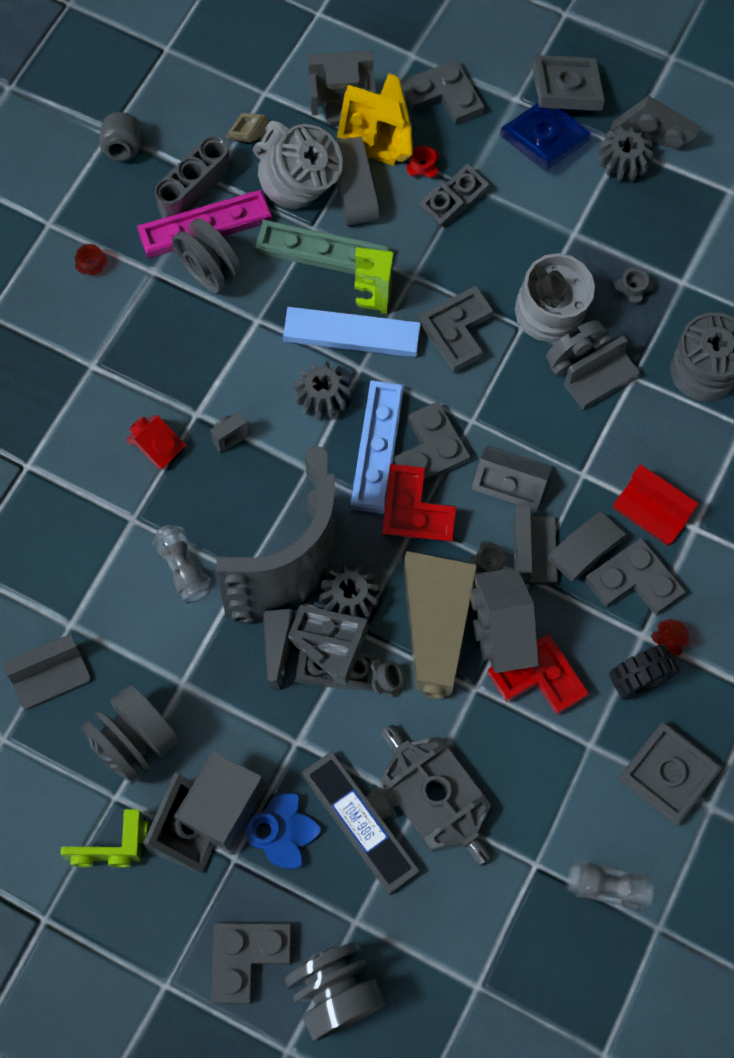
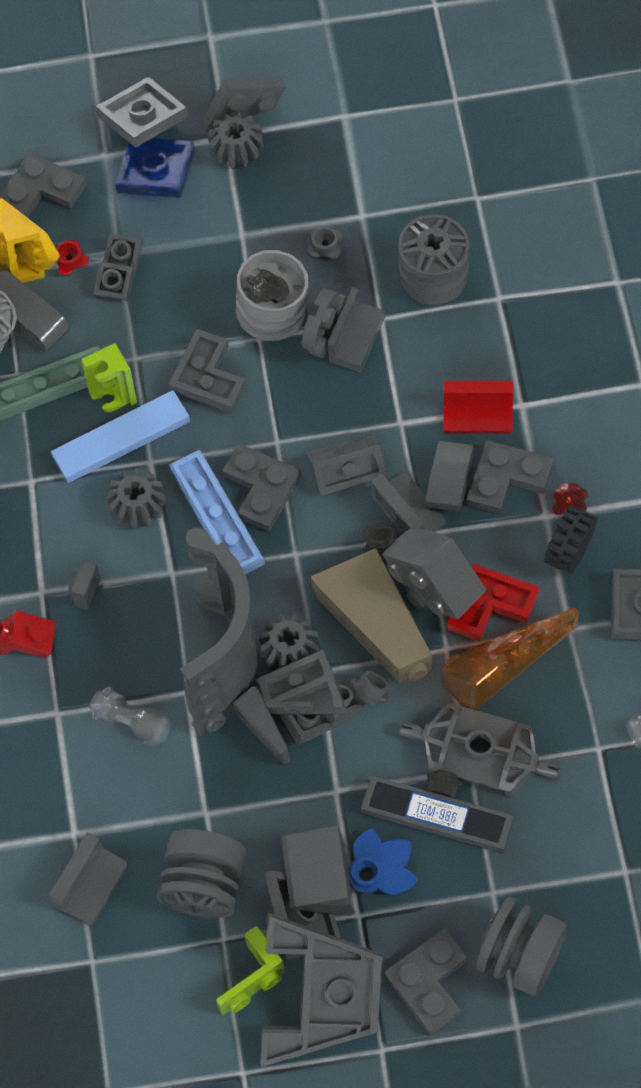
camera: 30 degrees left, 5 degrees down
red plate [382,464,456,542] -> none
none -> dark grey wing [259,913,382,1067]
none -> clear orange wedge [441,607,579,710]

